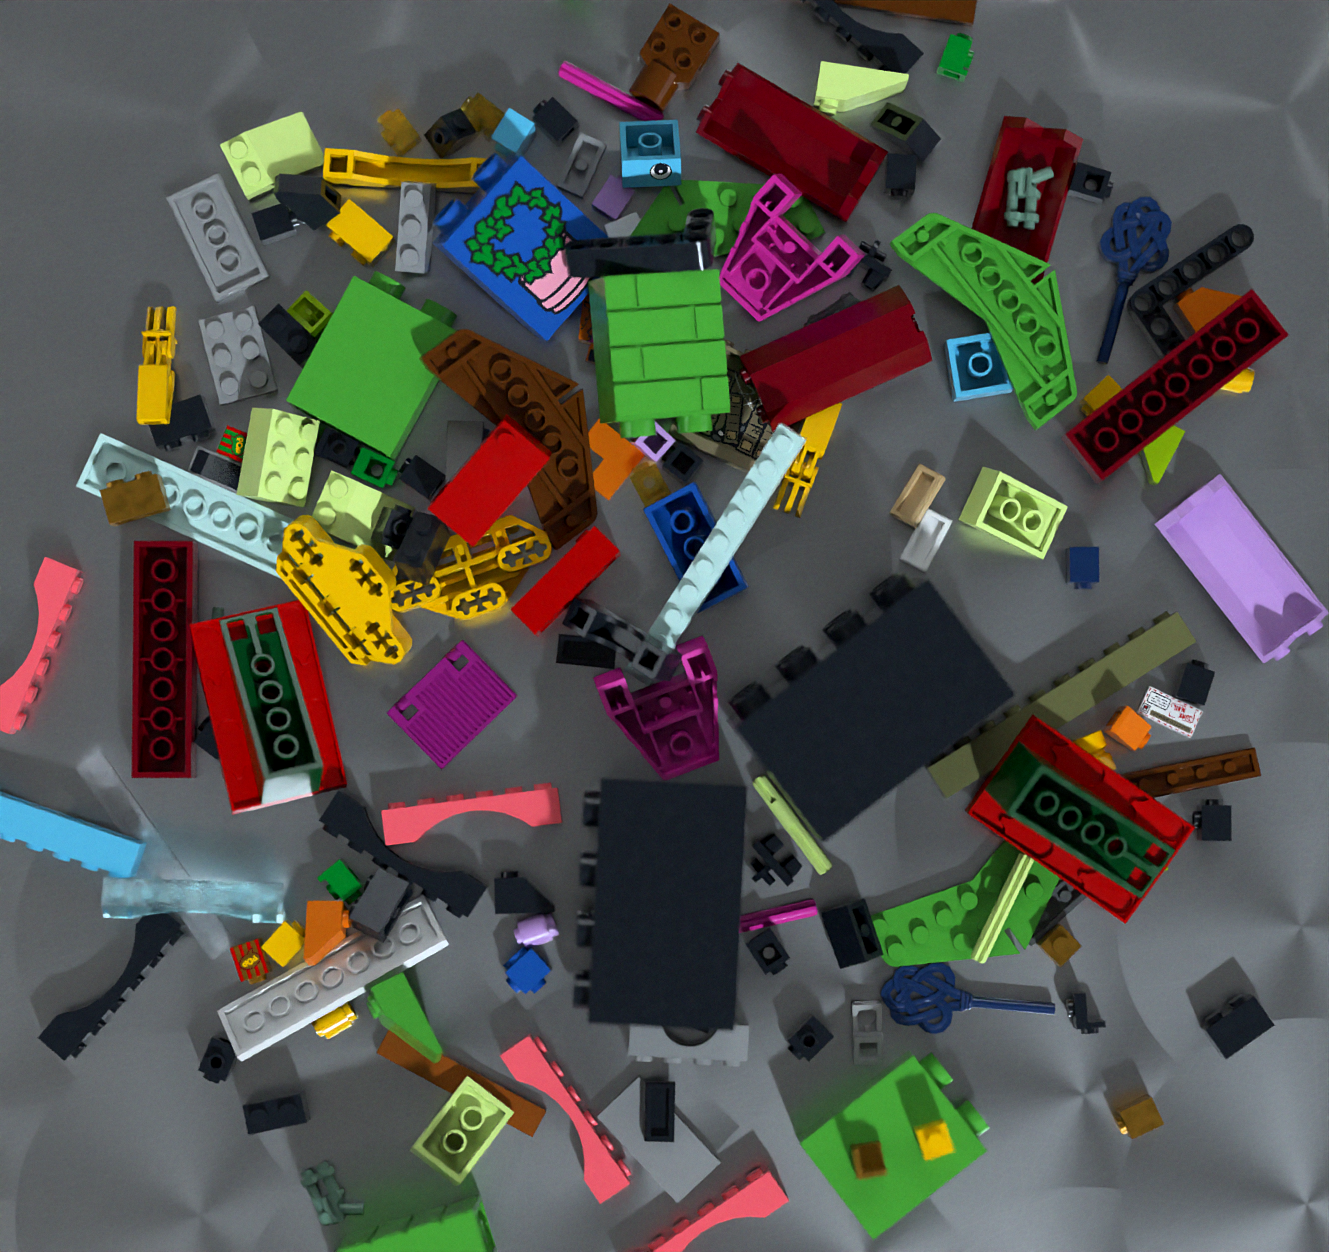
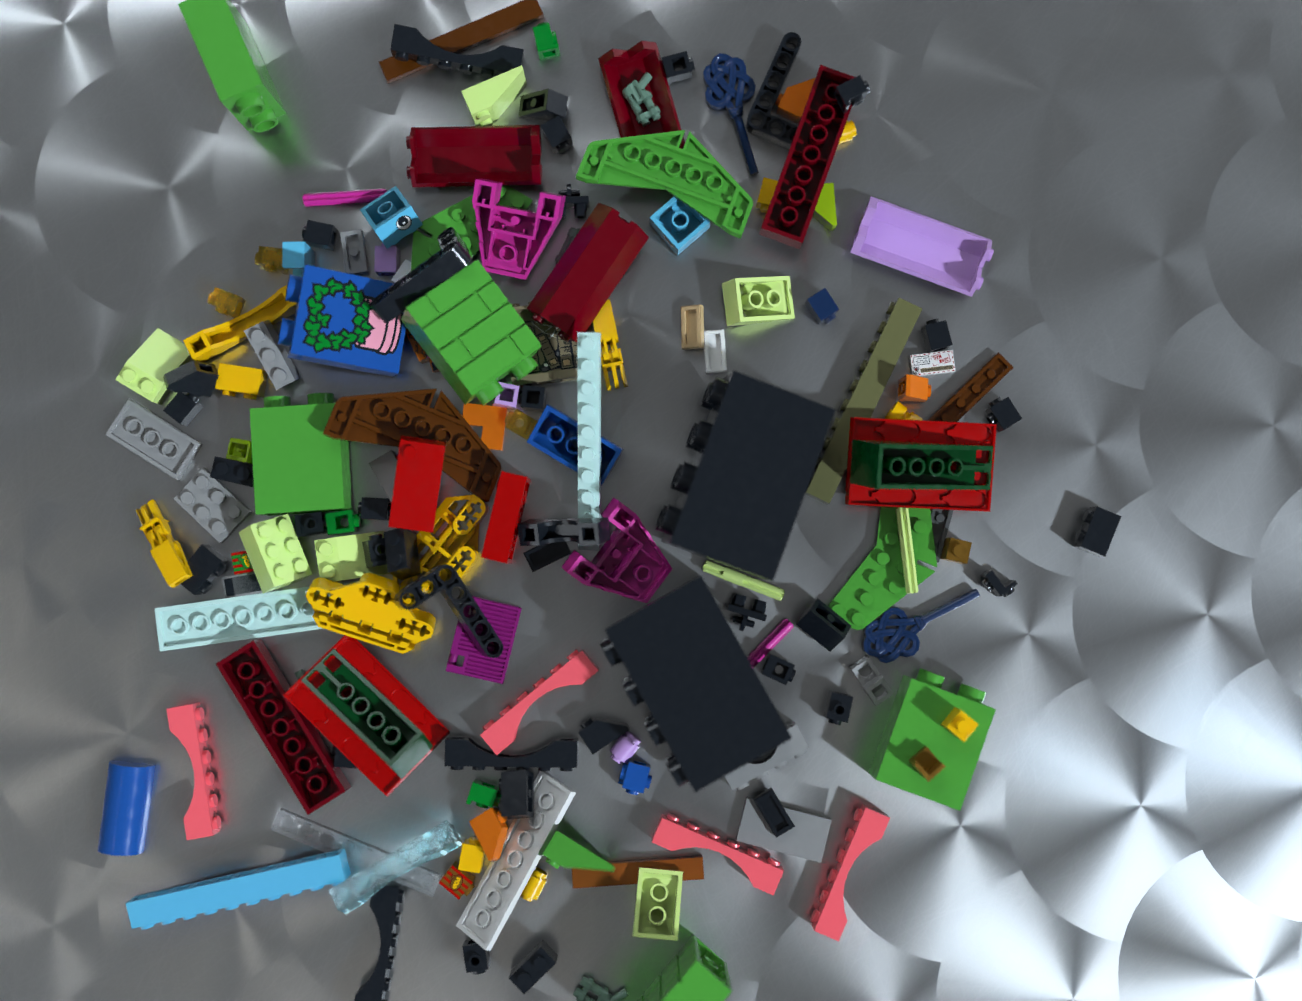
camera: 35 degrees left, 0 degrees up
pearl gold brick [99,471,171,527] -> none
black brick [424,108,477,159] -> none
reddish brown brick [629,3,720,112] -> none
pearl gold brick [1114,1094,1164,1139] -> none
none -> black beam [394,565,503,658]
none -> black brick [833,75,871,114]

